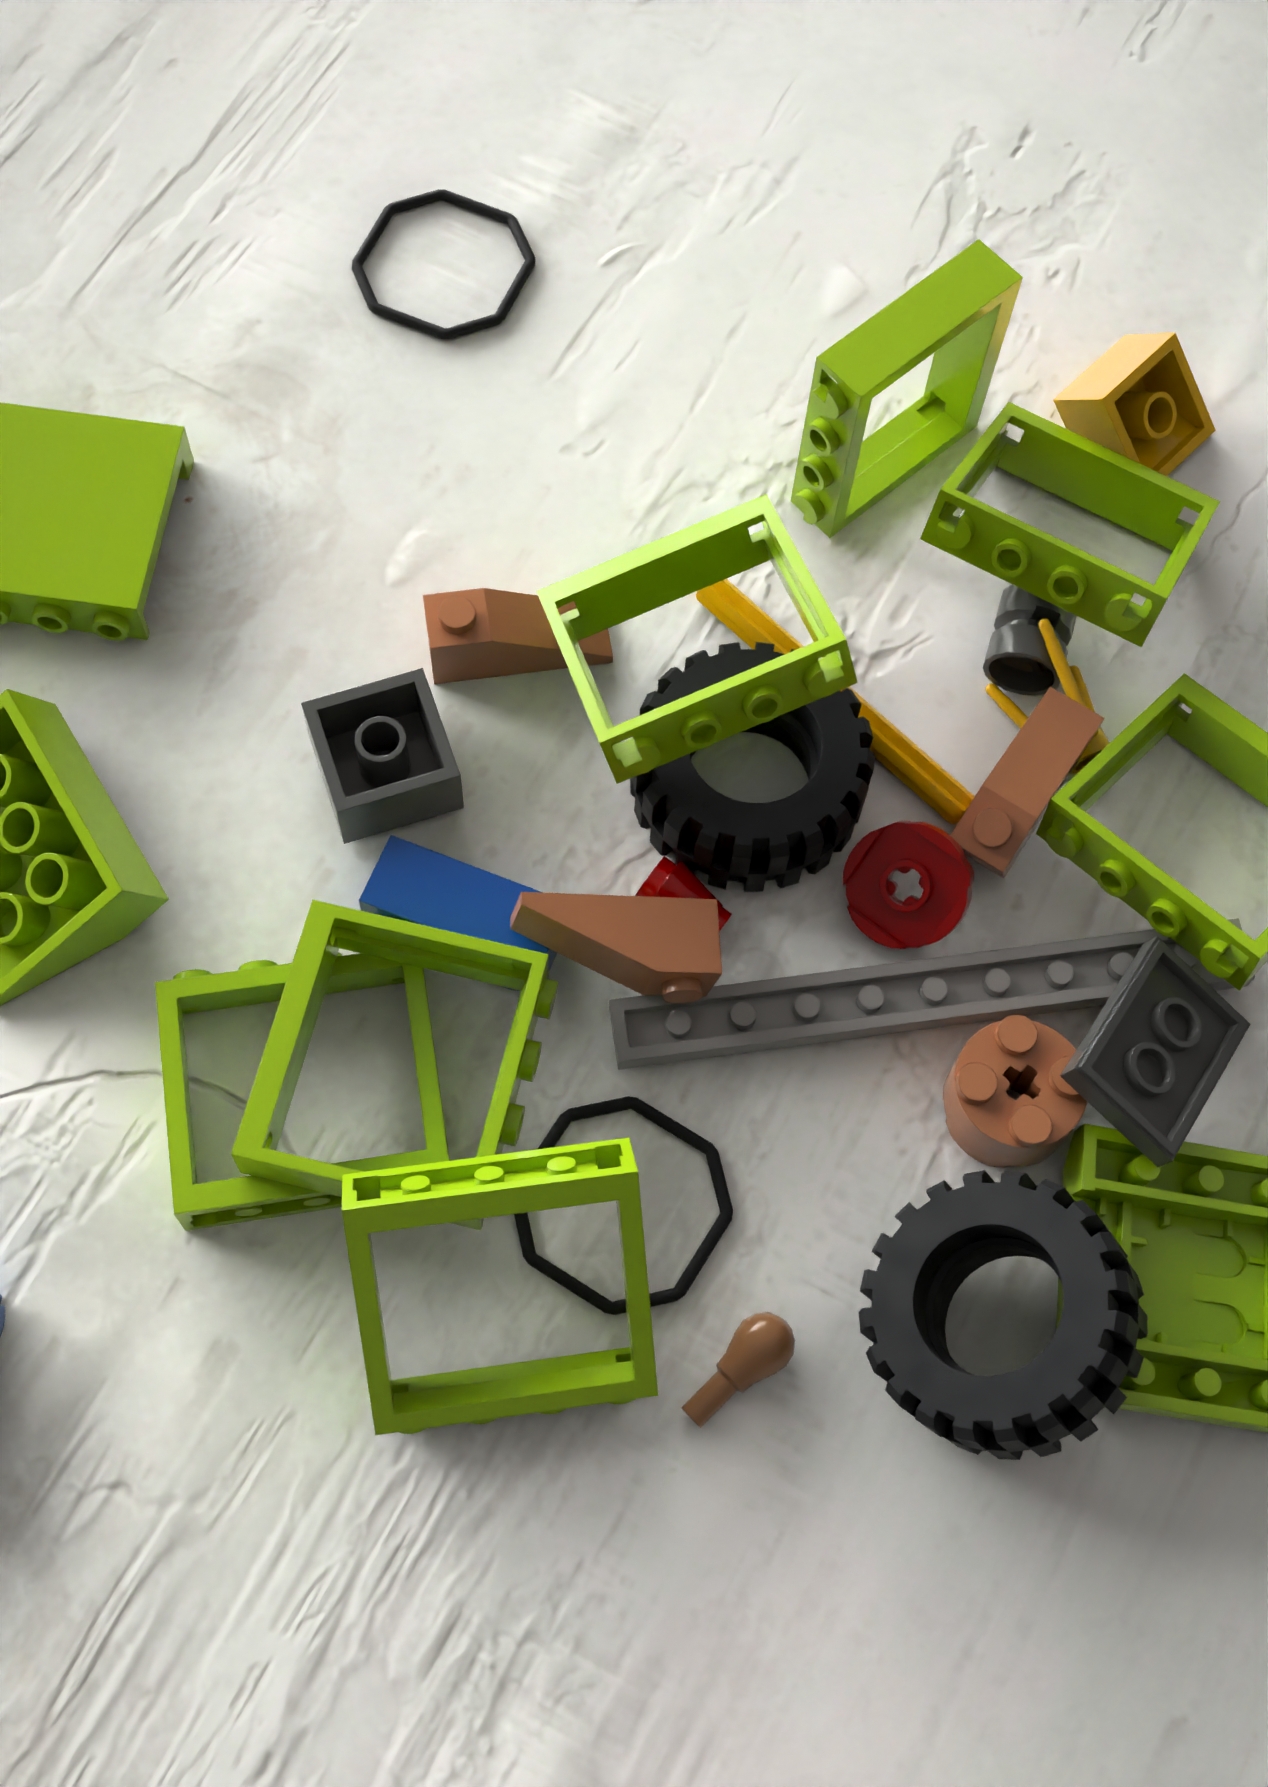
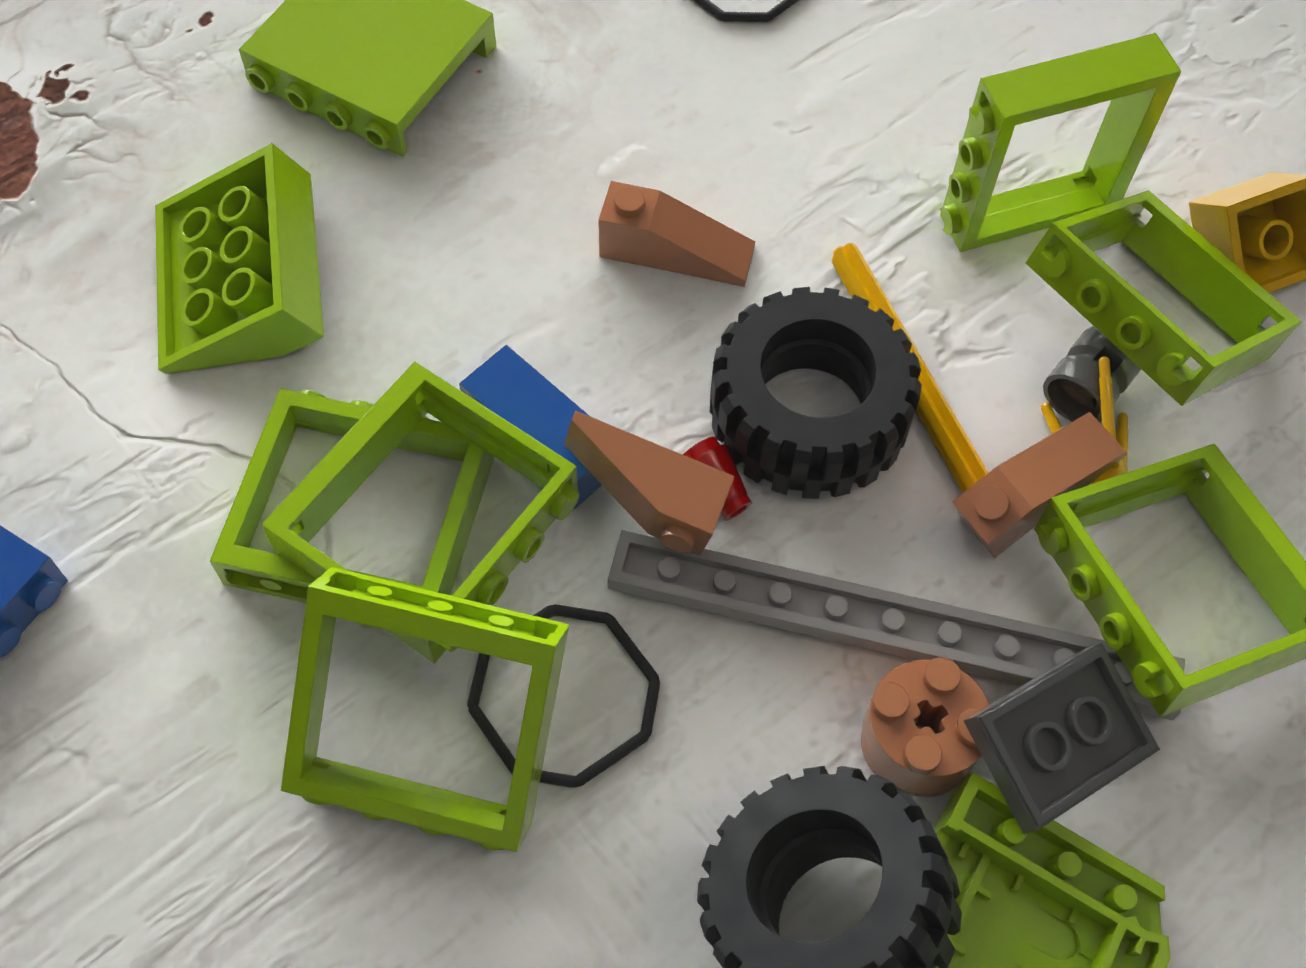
camera: 25 degrees right, 5 degrees down
dark grey brick [301,668,464,844] -> none
lime window [536,494,858,784] -> none
medium nougat piece [681,1312,795,1428] -> none
red plate [843,820,974,949] -> none

